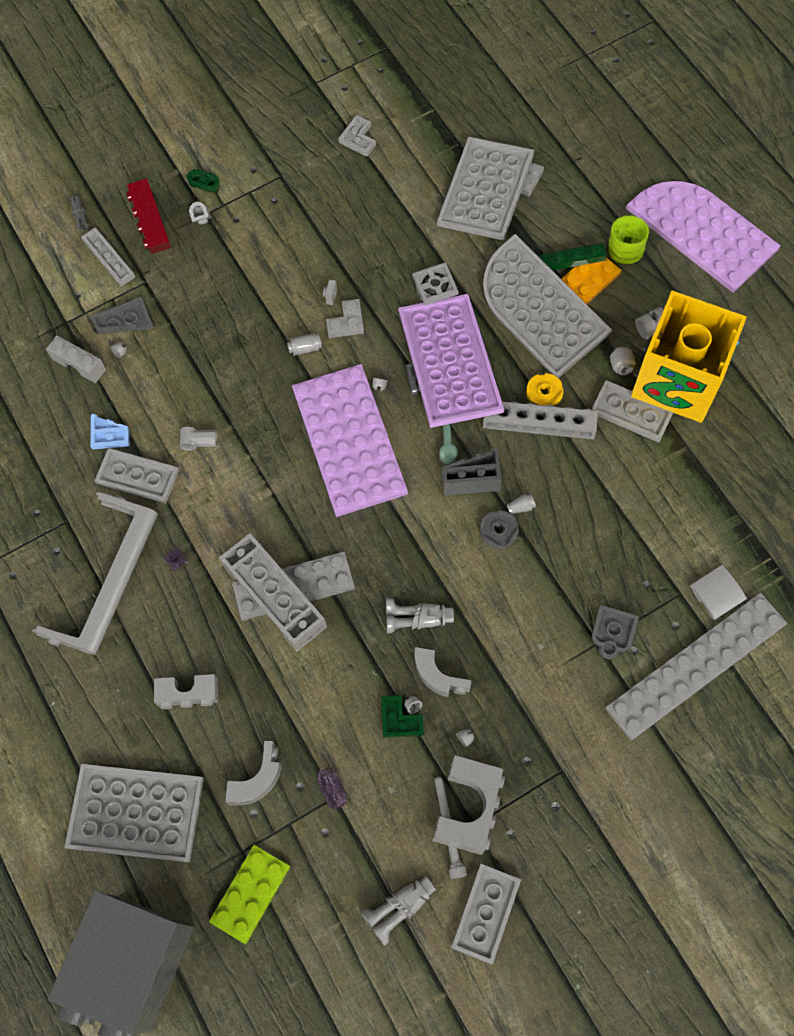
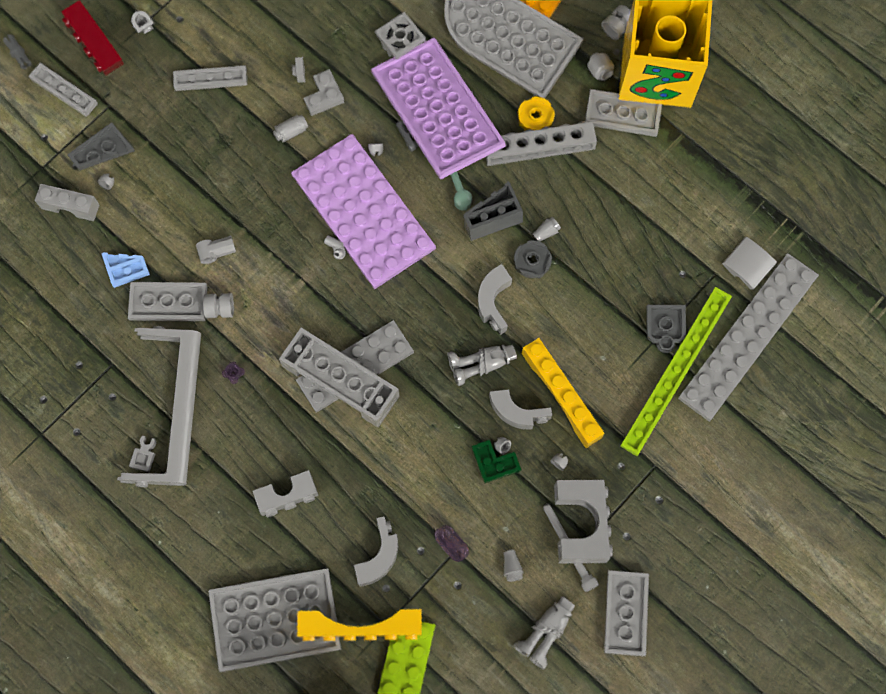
camera: 20 degrees left, 5 degrees up
none -> light grey plate [129,436,156,473]
none -> light grey plate [173,66,247,91]
none -> light grey wheel [203,293,234,319]
none -> yellow arch [297,609,422,641]
none -> light grey arm [324,235,346,259]
none -> light grey arch [478,264,512,335]
none -> light grey cone [503,550,524,582]
none -> yellow arch [522,338,605,448]
none -> lime plate [620,287,732,456]

